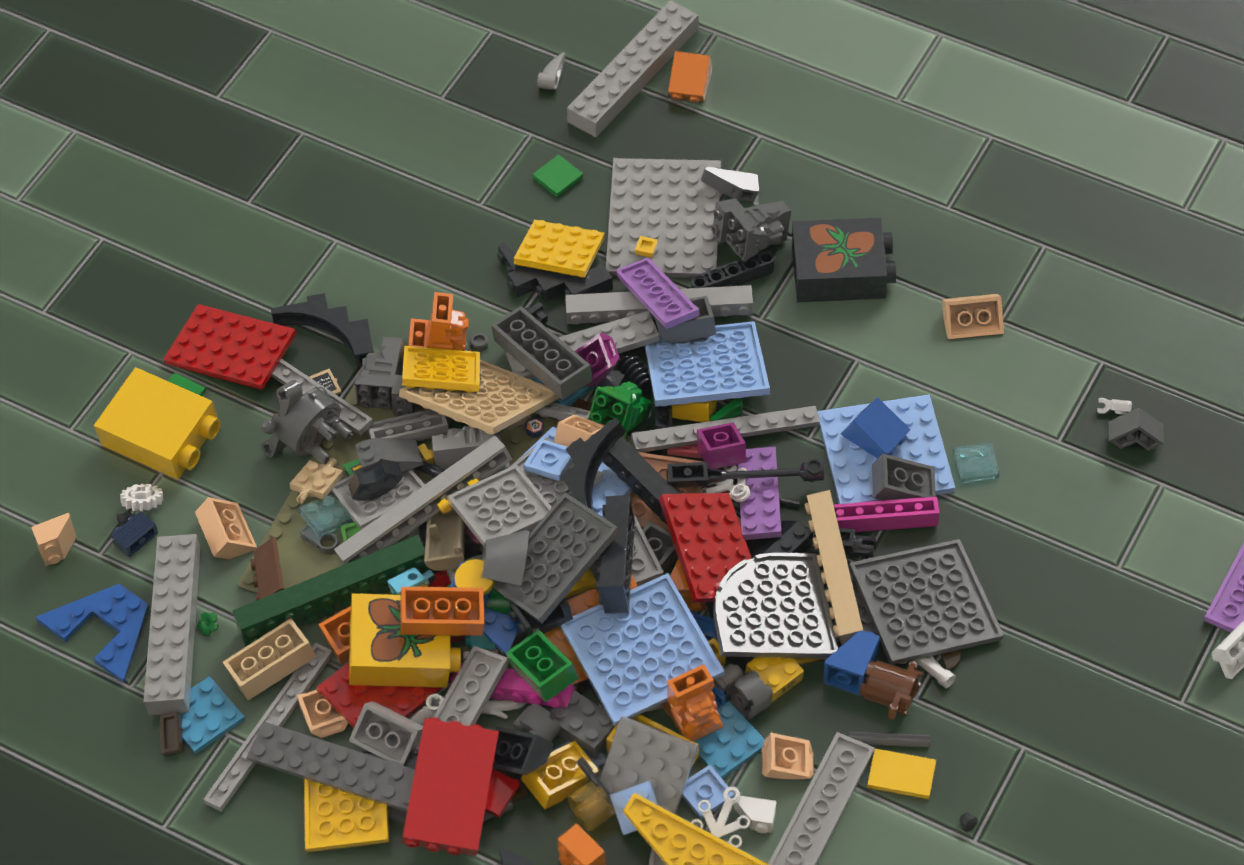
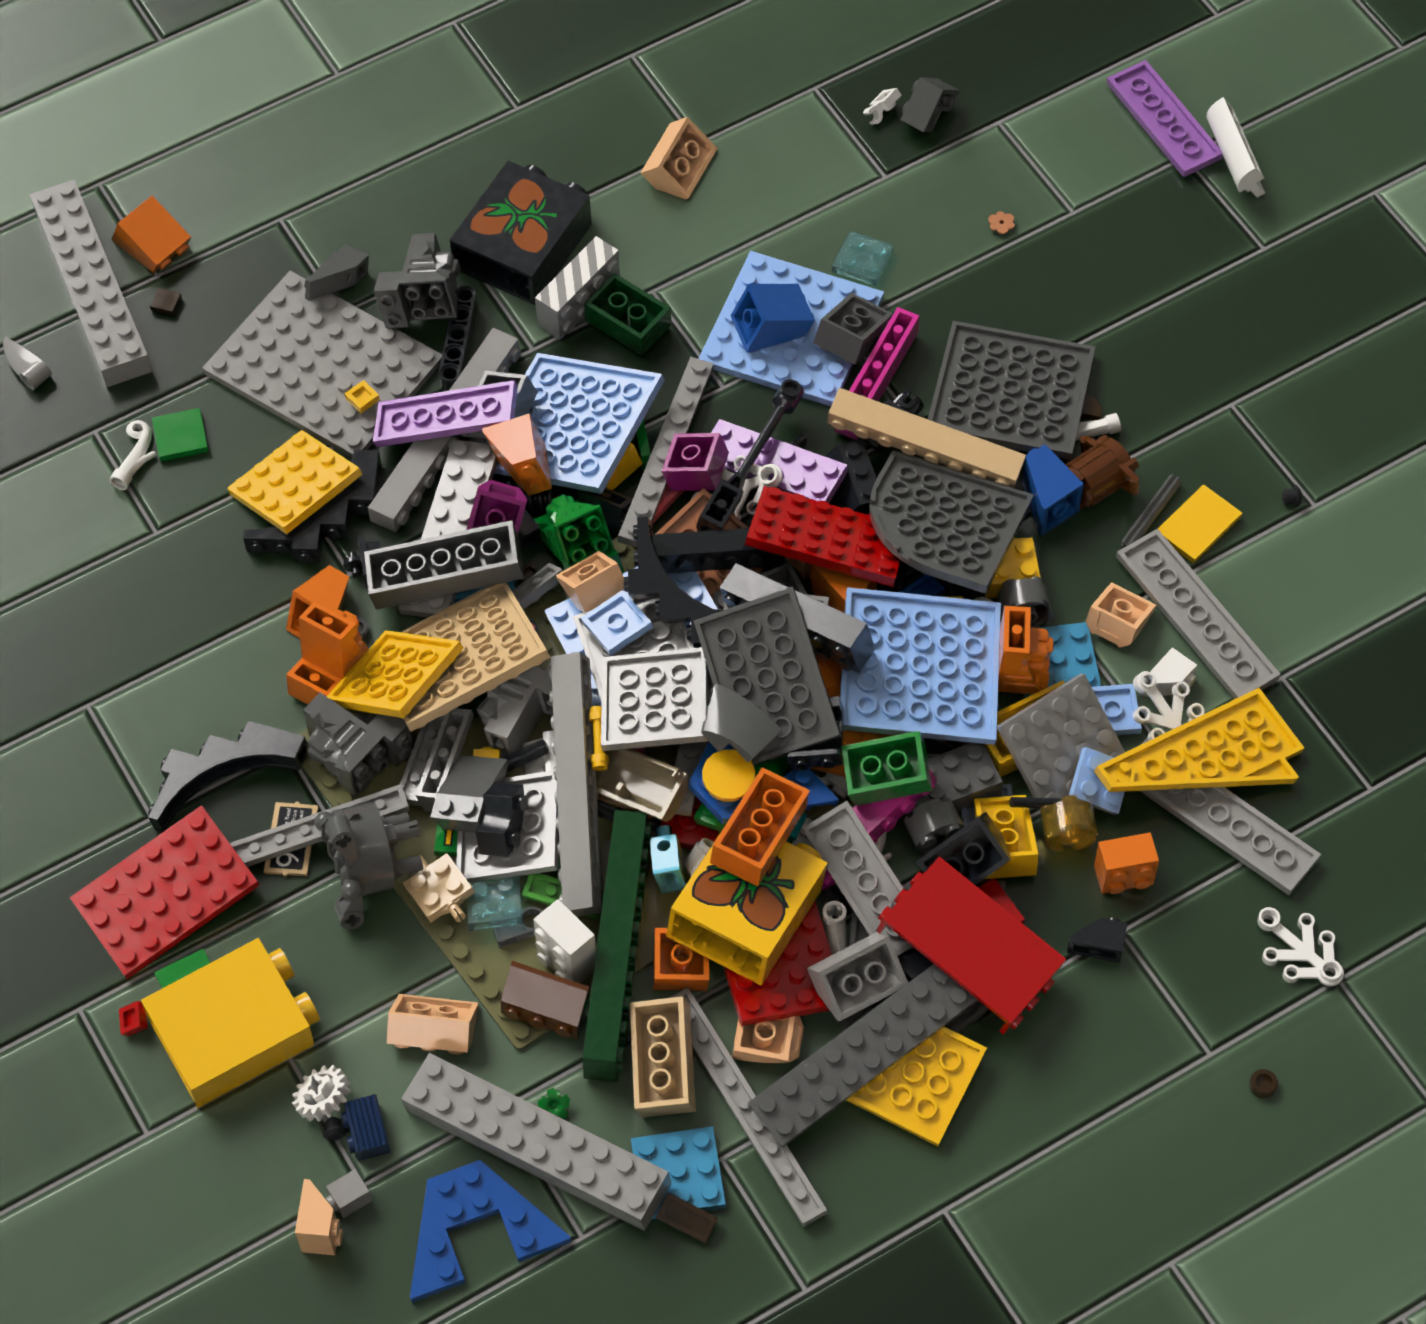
camera: 60 degrees left, 5 degrees up
none -> white plant [109,420,156,490]
none -> dark brown tile [150,288,182,316]
none -> orange slope [286,565,349,638]
none -> light grey brick [325,1169,372,1218]
none -> slope [482,414,552,496]
none -> white brick [533,899,596,984]
none -> light grey brick [535,236,620,340]
none -> dark green brick [584,273,672,356]
none -> nougat plant [988,211,1014,235]

